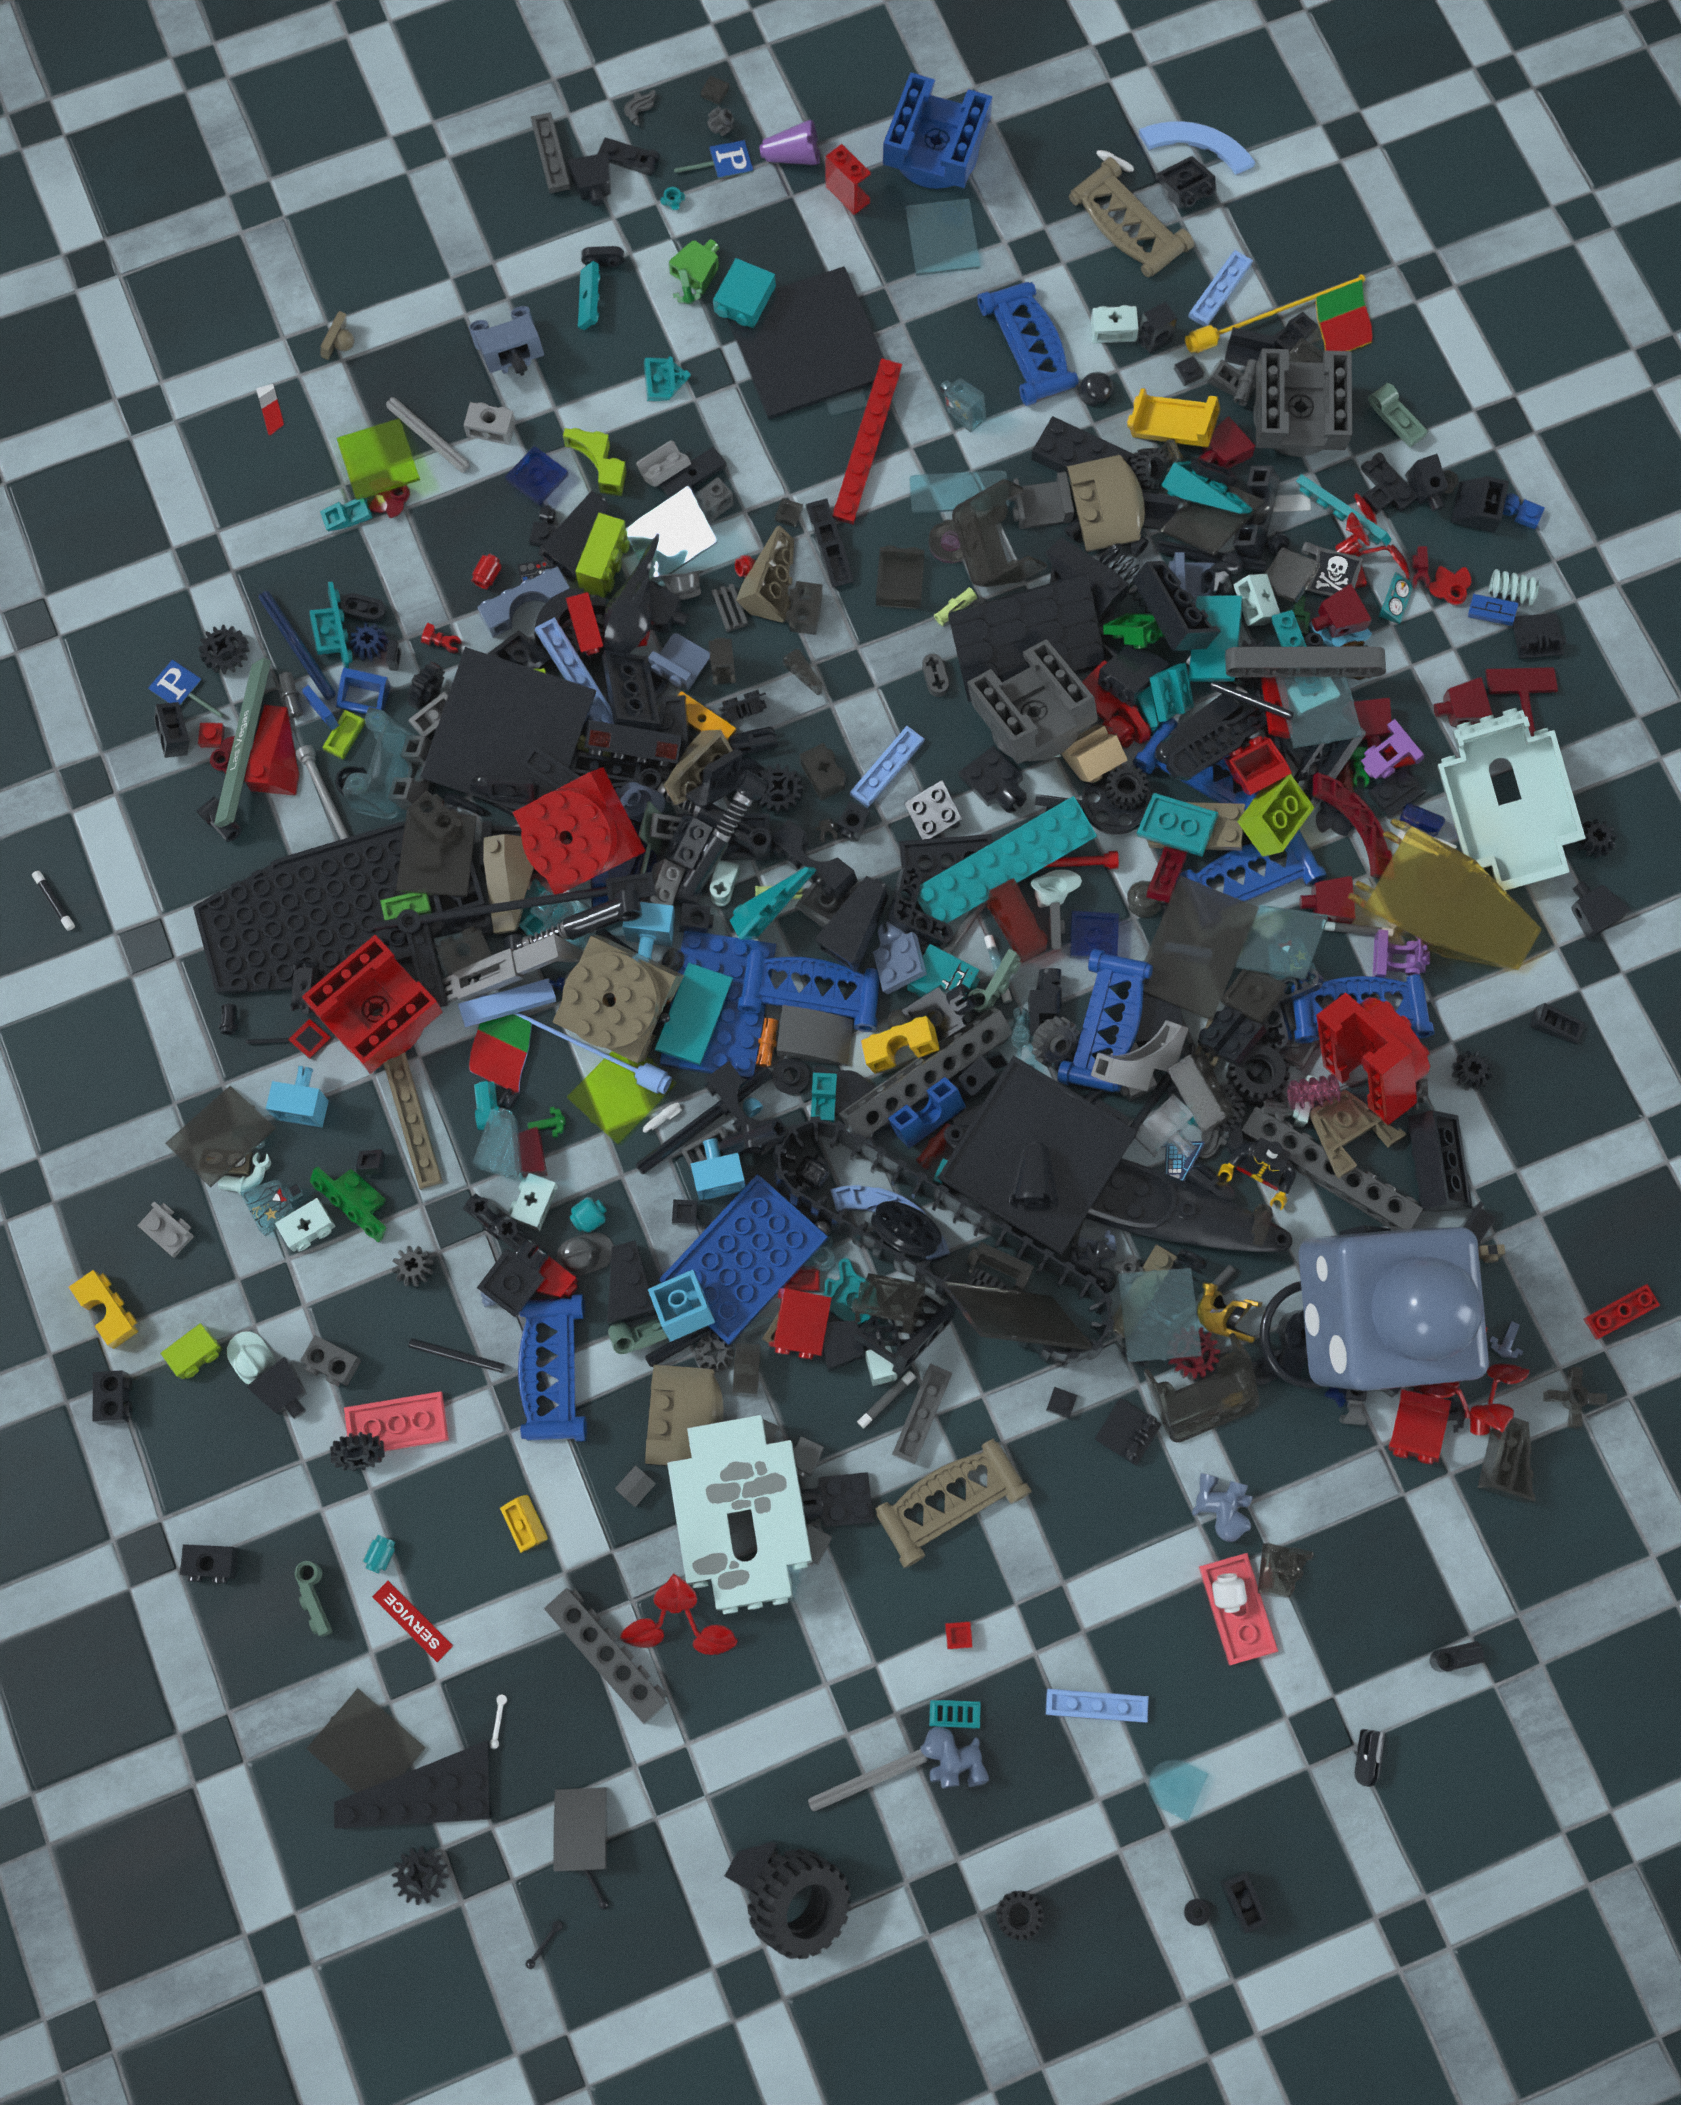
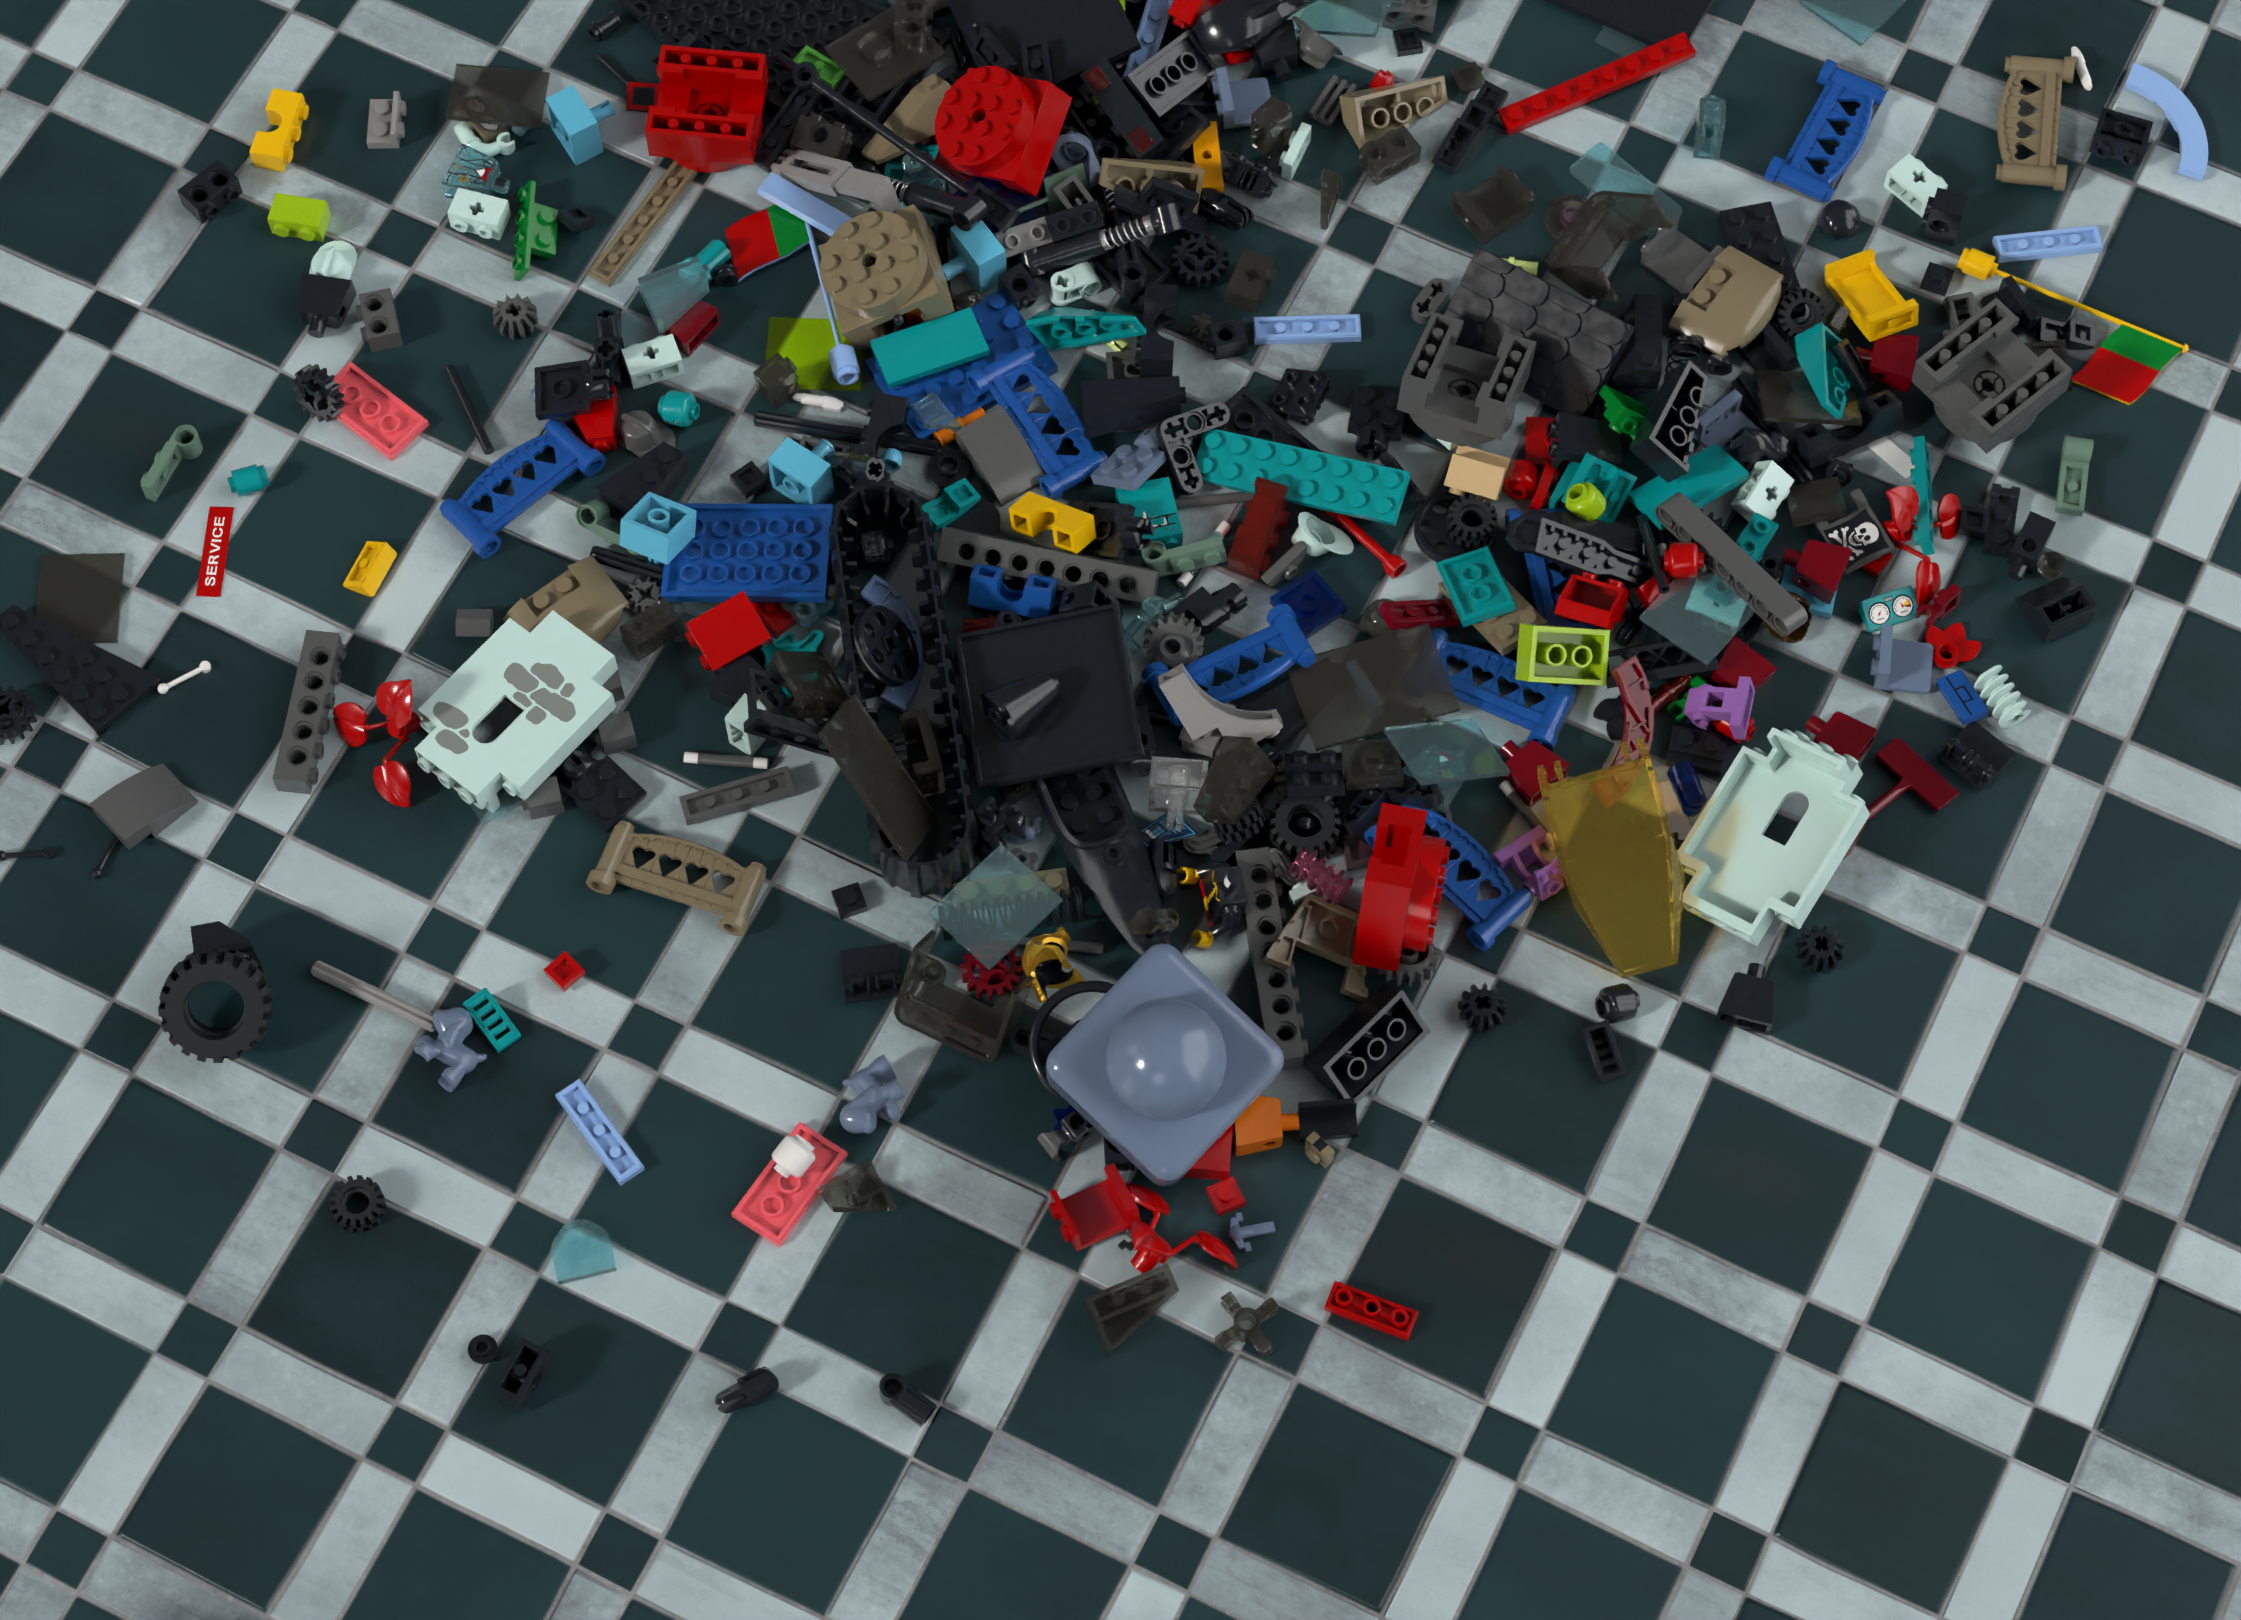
camera: 50 degrees right, 10 degrees down
black brick [179,1544,239,1583] -> none
green piece [528,1107,566,1138] -> none
dark green plate [1287,595,1310,637] -> none
blue plate [1503,493,1545,530] -> none
none -> clear smoke brick [753,352,799,410]
none -> clear light blue tile [911,392,961,432]
none -> light aqua plate [1279,122,1312,181]
none -> black tile [1392,27,1423,57]
none -> lime head [1565,482,1606,522]
none -> black head [1595,983,1640,1024]
none -> red head [1664,542,1704,579]
none -> sand blue bracket [1870,624,1933,695]

